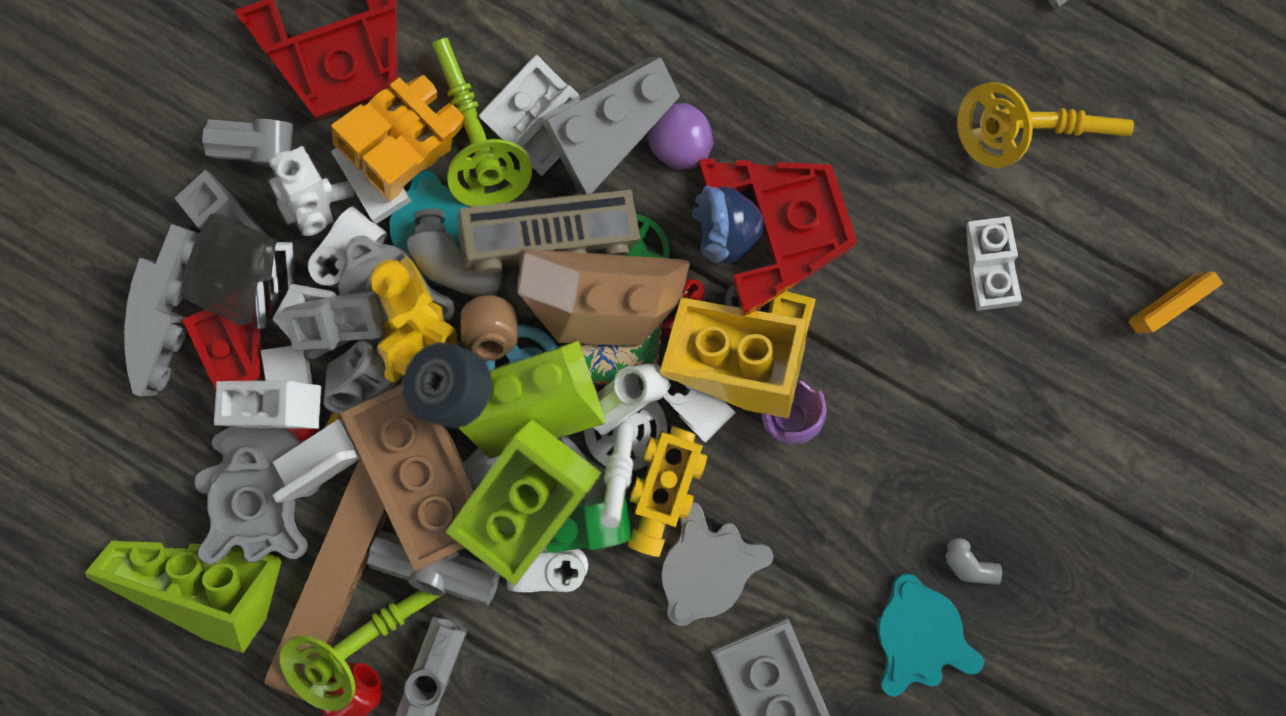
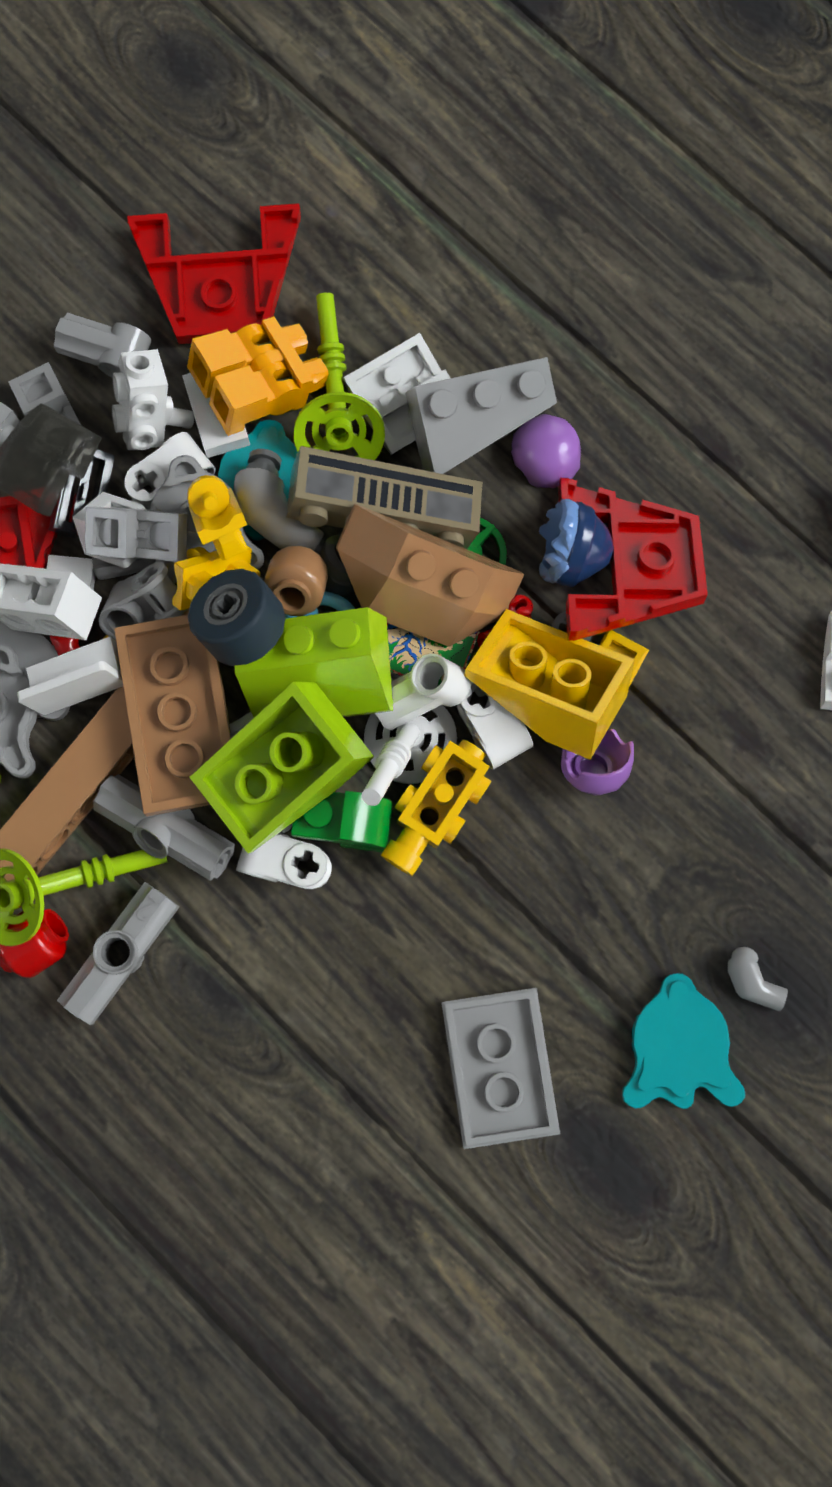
camera: 10 degrees right, 10 degrees down
light grey tile [661,502,774,626] -> none

